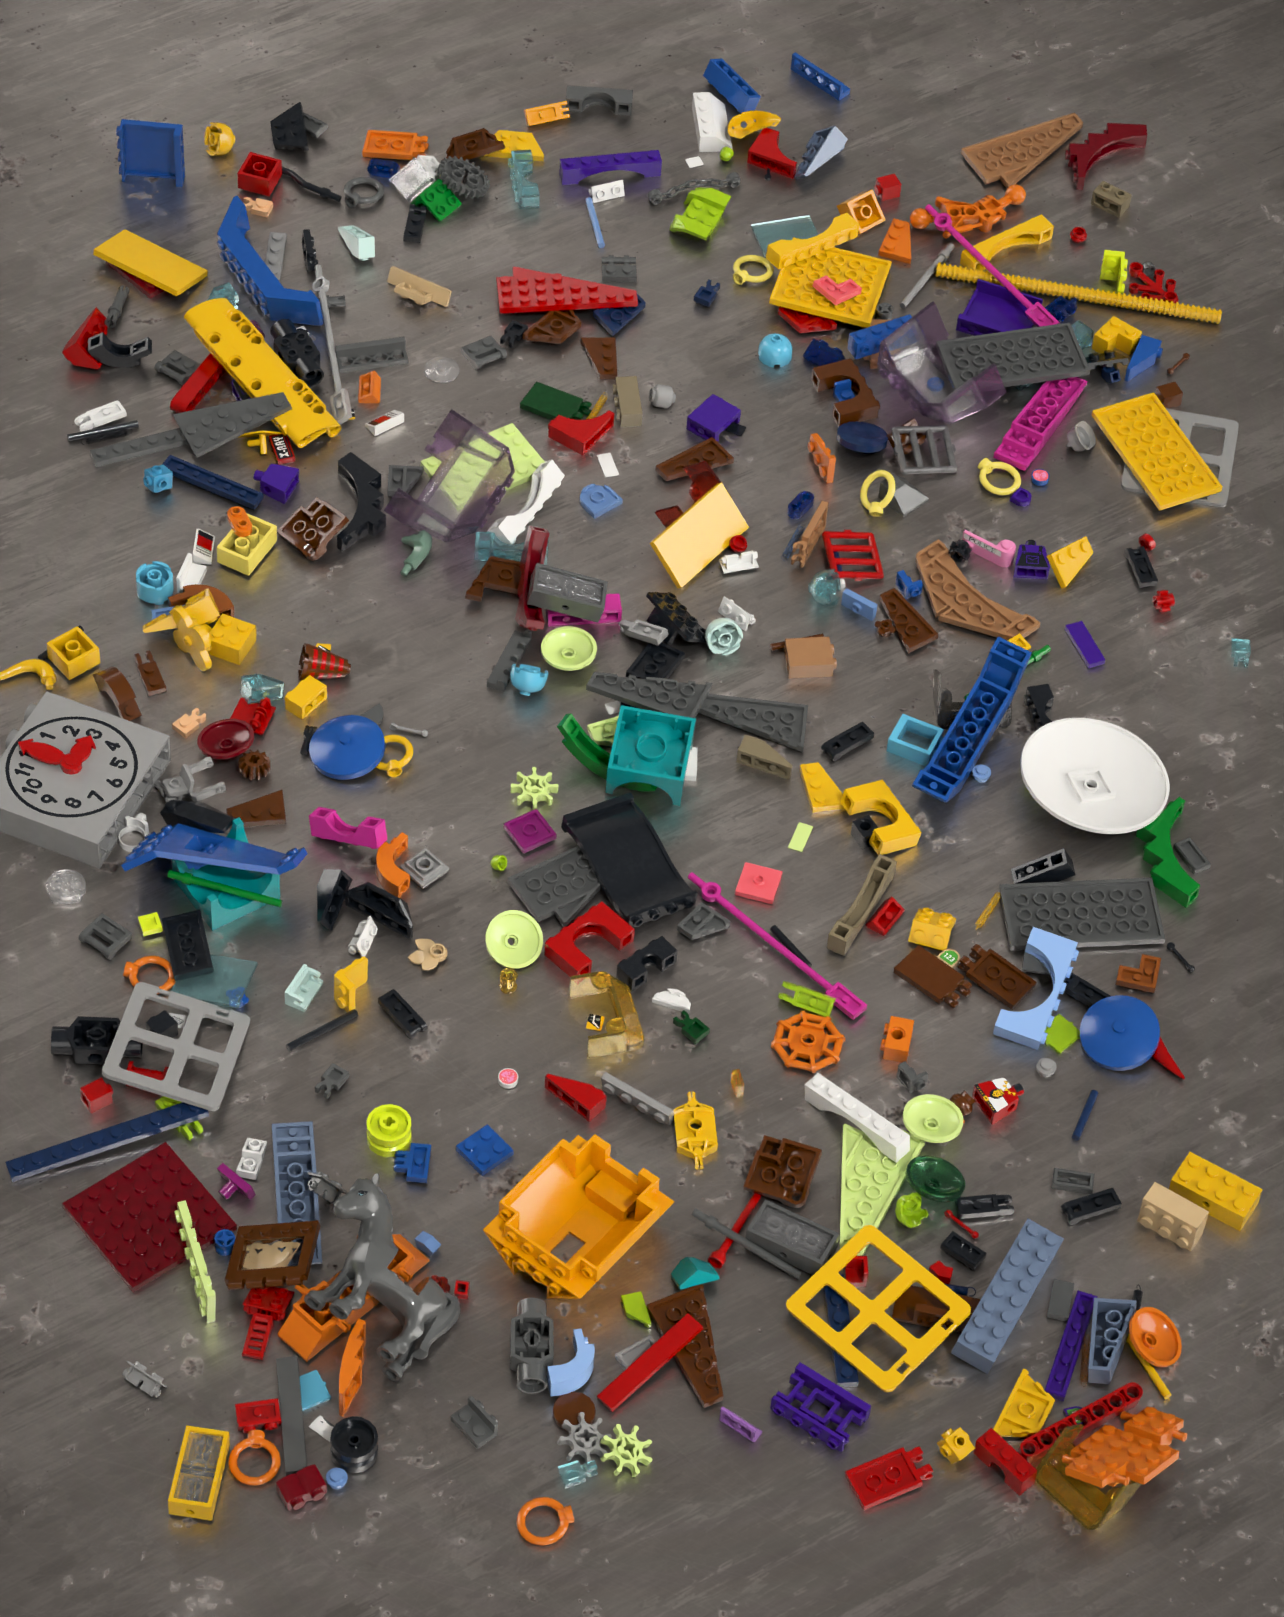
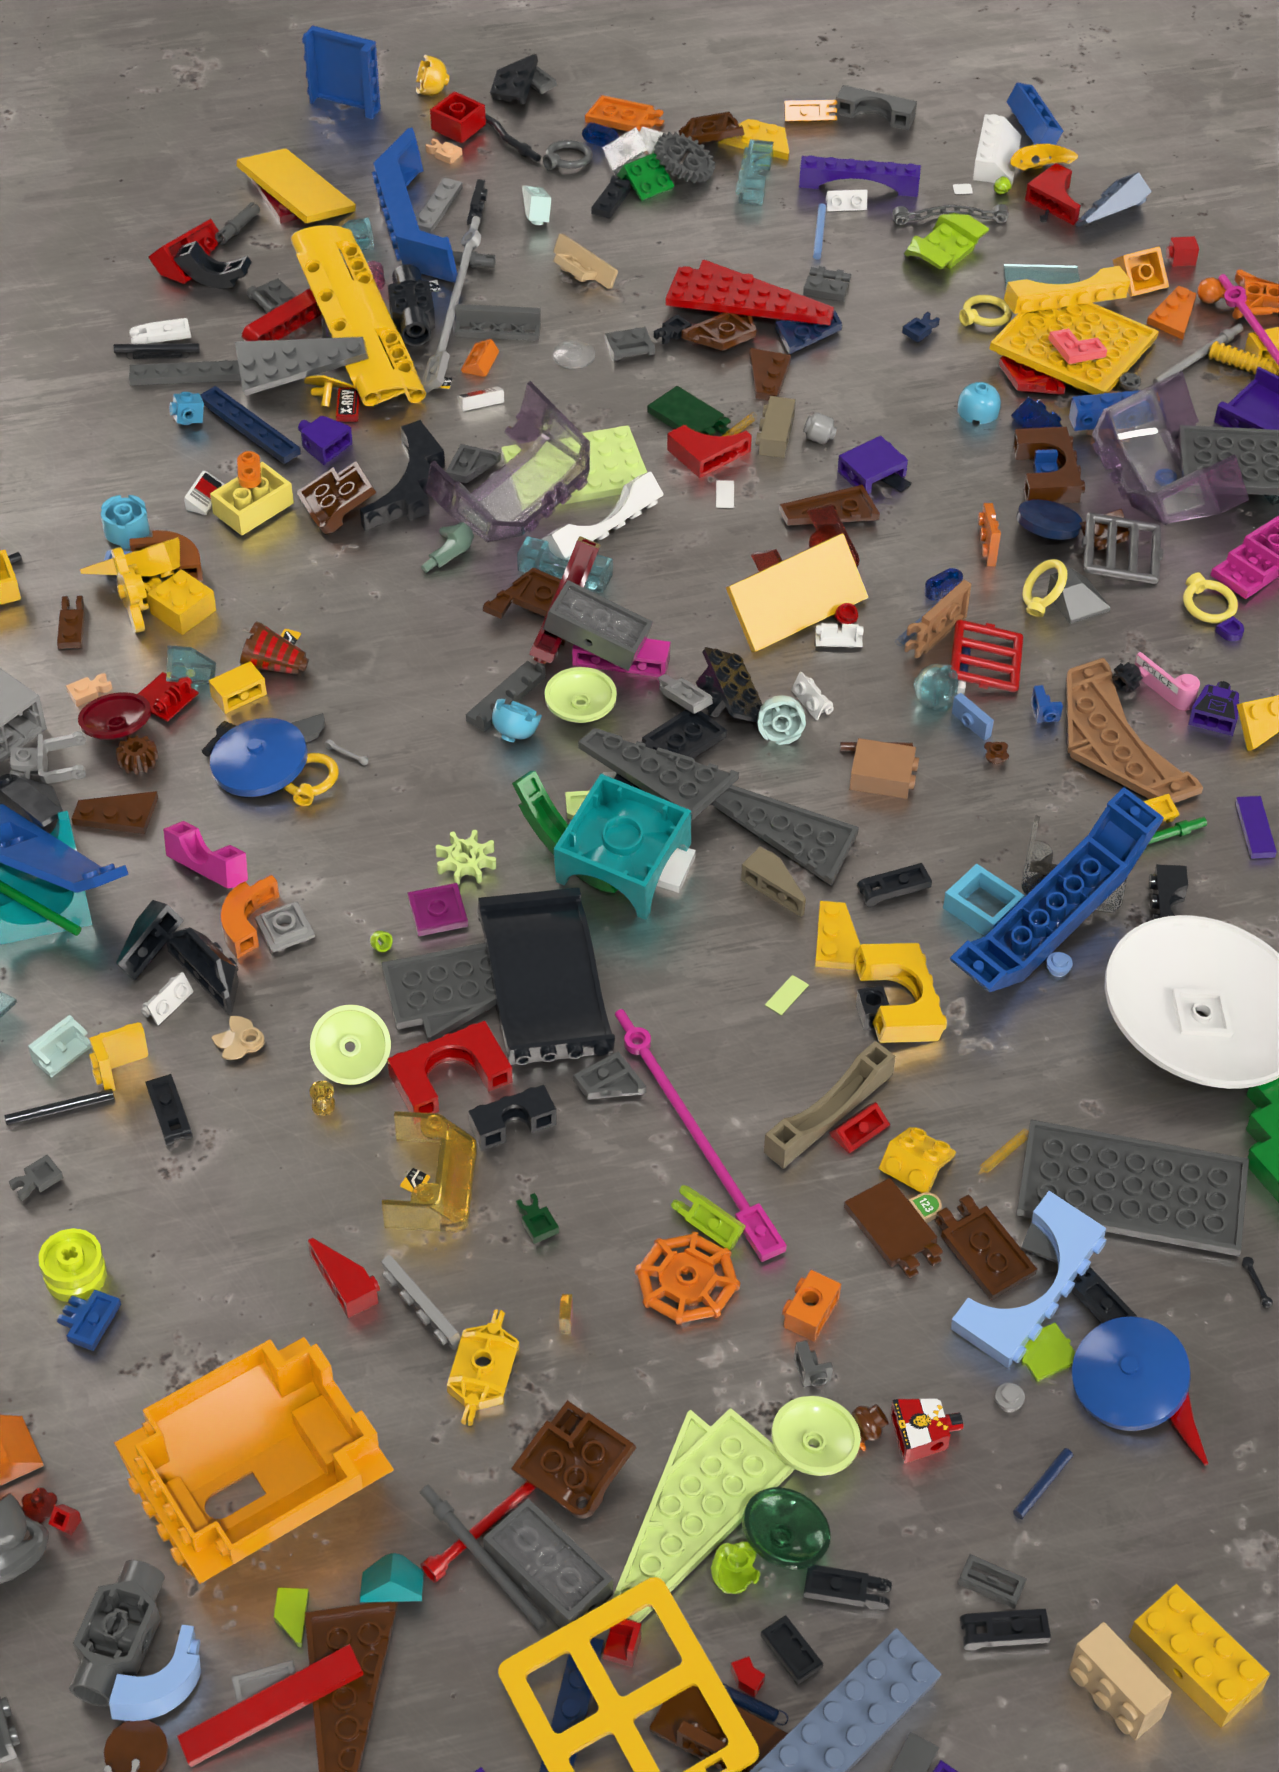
camera: 20 degrees right, 0 degrees up
reddish brown arch [93,666,142,721] -> none
white panel [176,553,207,593] -> none
medium blue piece [414,1231,441,1257] -> none
blue plate [456,1124,514,1176] -> none
tile [498,1068,518,1089] -> none
medium blue tile [579,484,623,519] -> none
white tile [652,988,691,1014] -> none
coral plate [735,862,783,904] -> none
black bar [770,925,812,967] -> none
blue fence [791,52,850,101] -> none
white arch [805,1073,910,1163] -> none
reddish brown wing [879,588,938,653] -> none
red hinge [944,1209,979,1239] -> none
black slope [1011,848,1076,884] -> none
tile [1031,469,1049,486] -> none
dark orange plate [1115,954,1161,993] -> none

